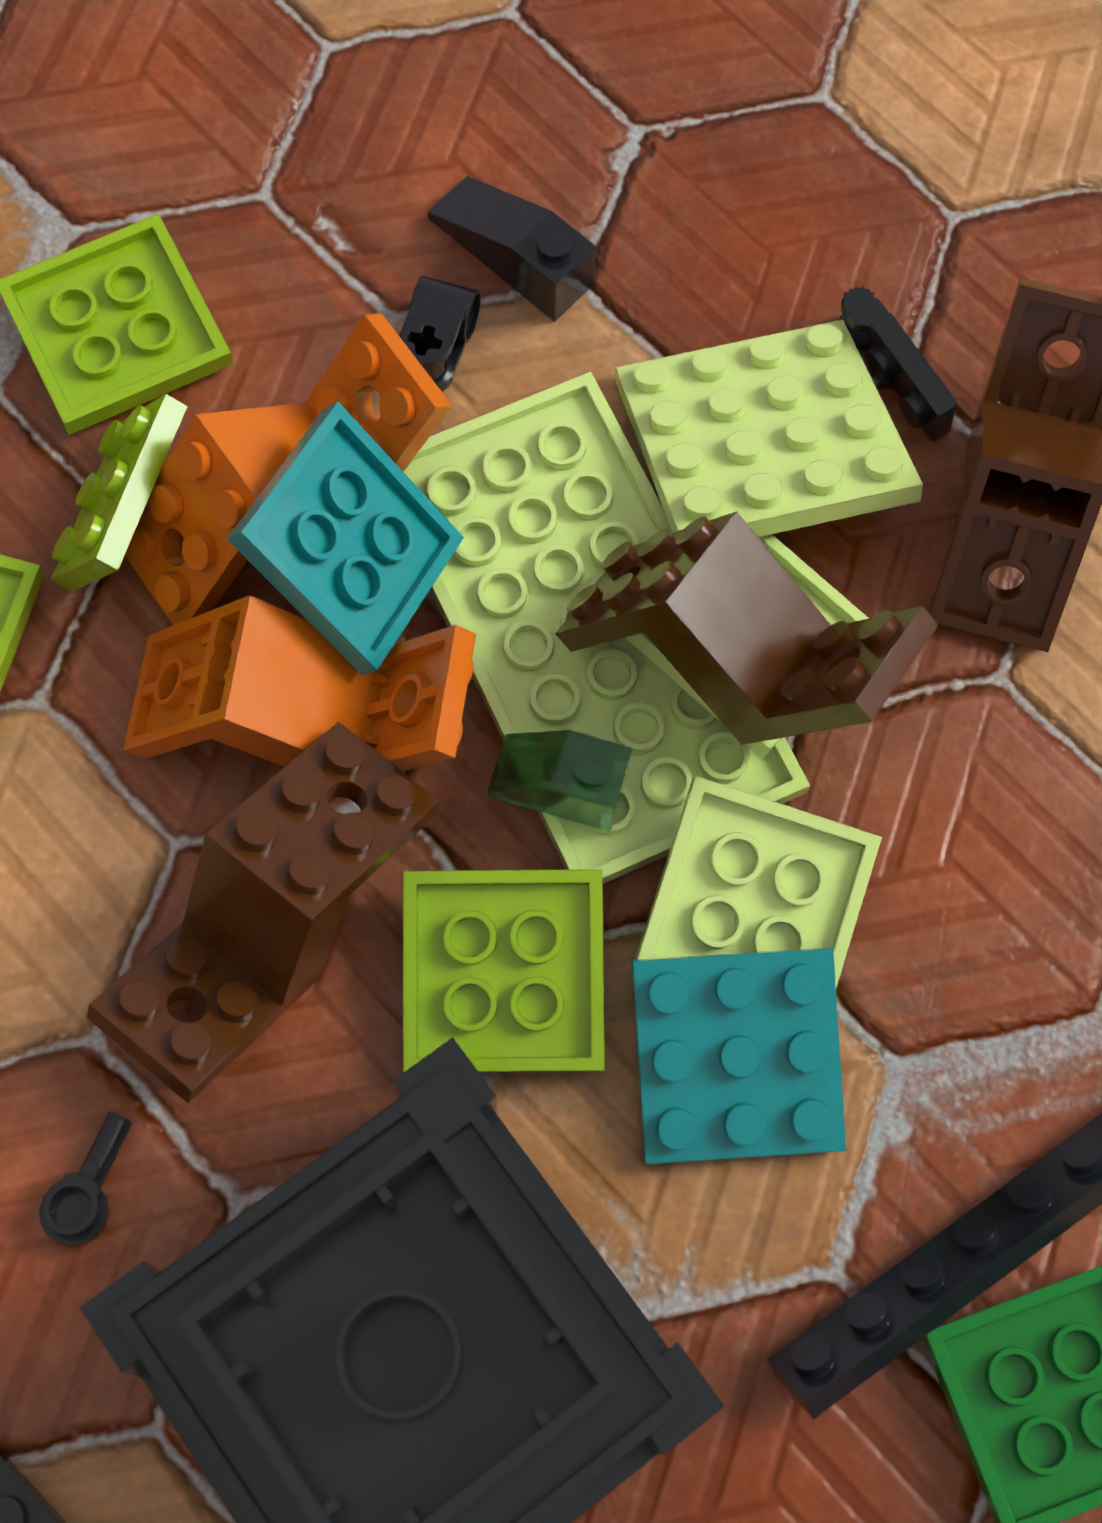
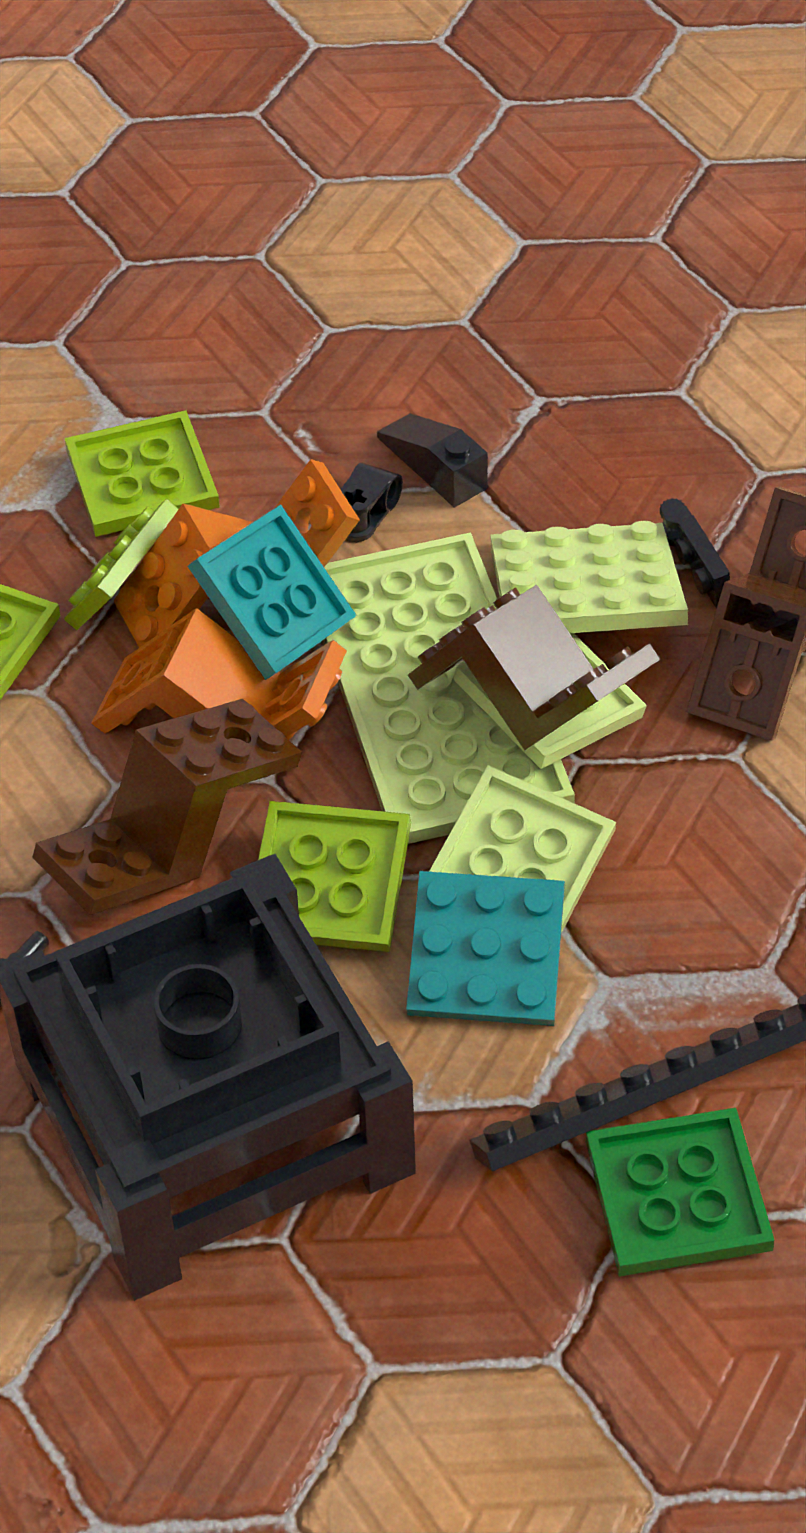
camera: 15 degrees right, 20 degrees down
clear green slope [487,730,633,832] -> none

